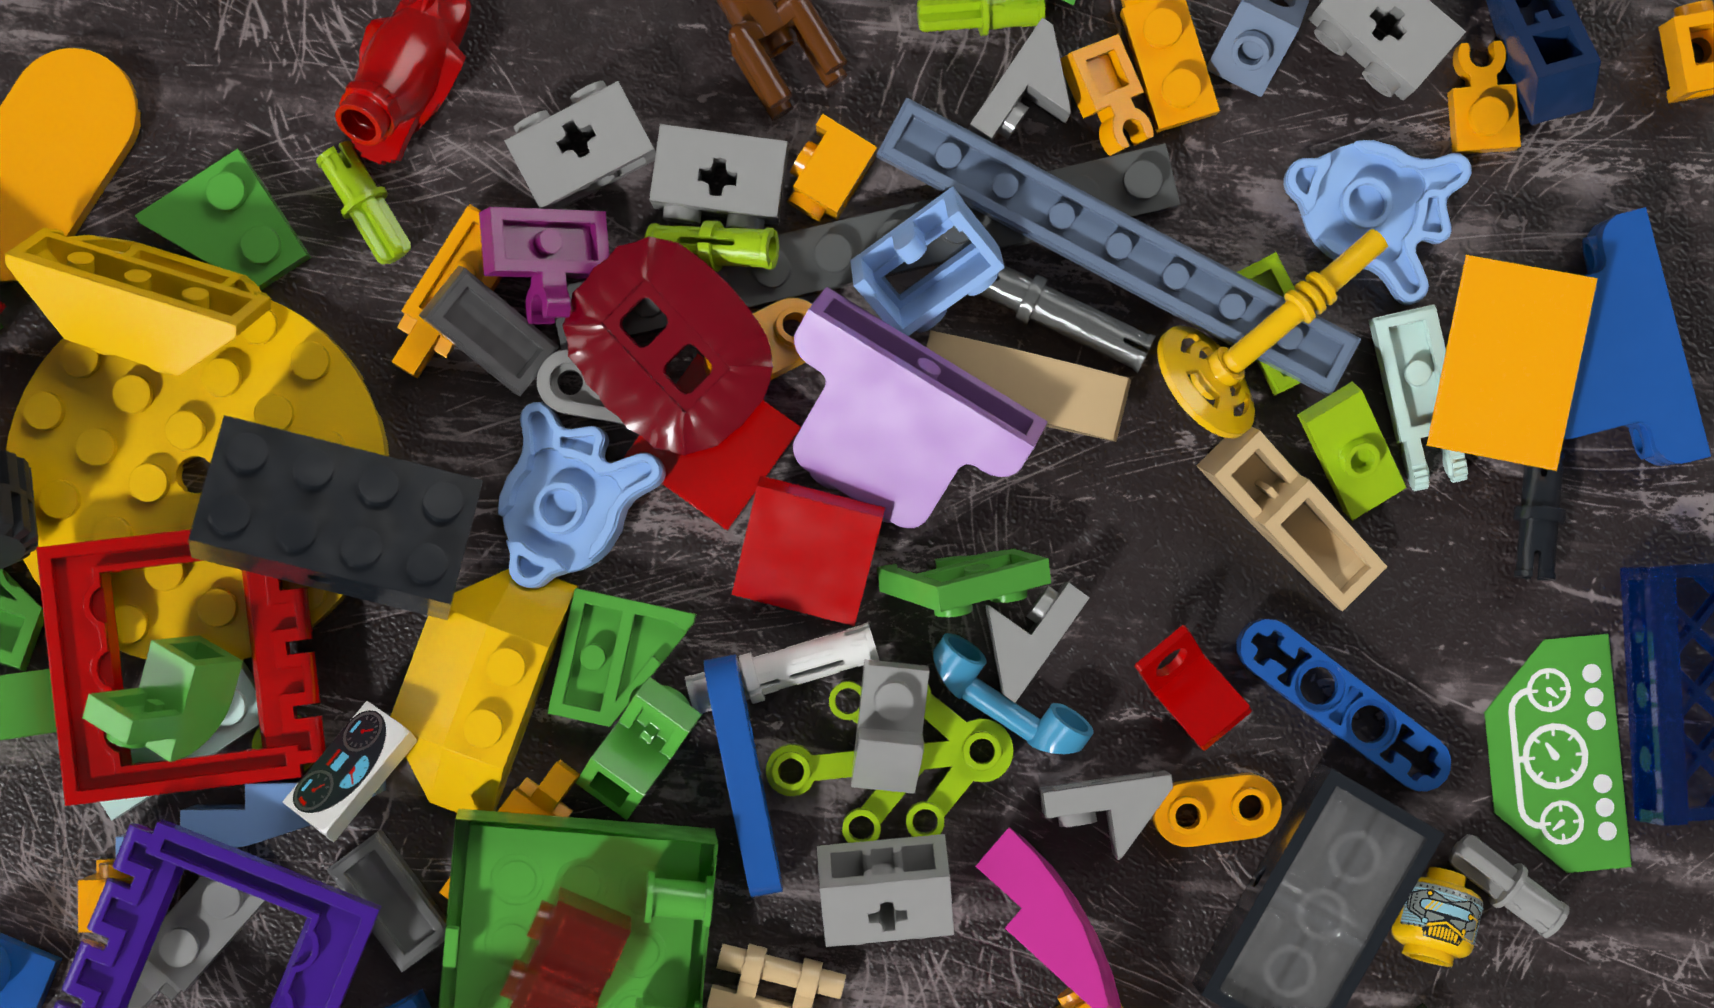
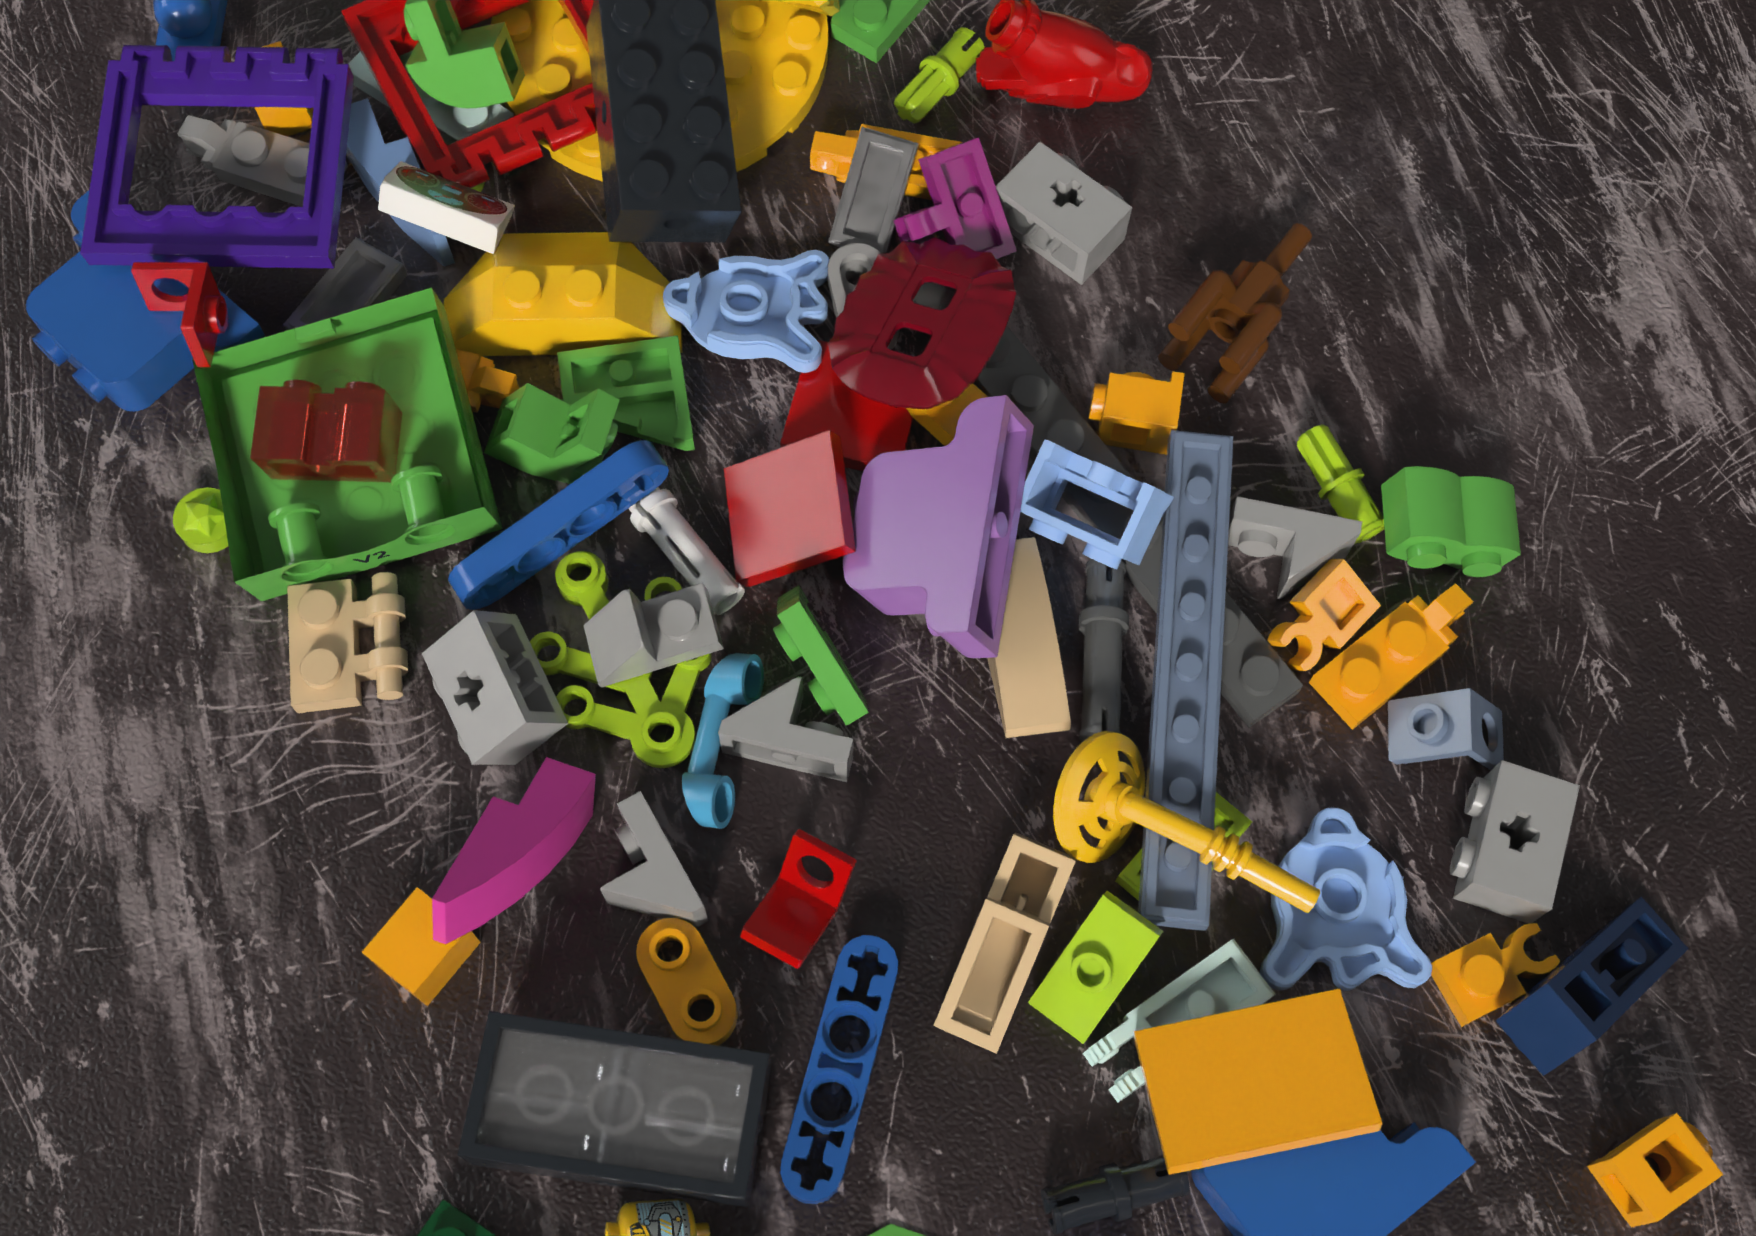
camera: 70 degrees right, 20 degrees down
lime pin [645,221,779,272] -> none
light grey brick [649,124,789,229] -> none

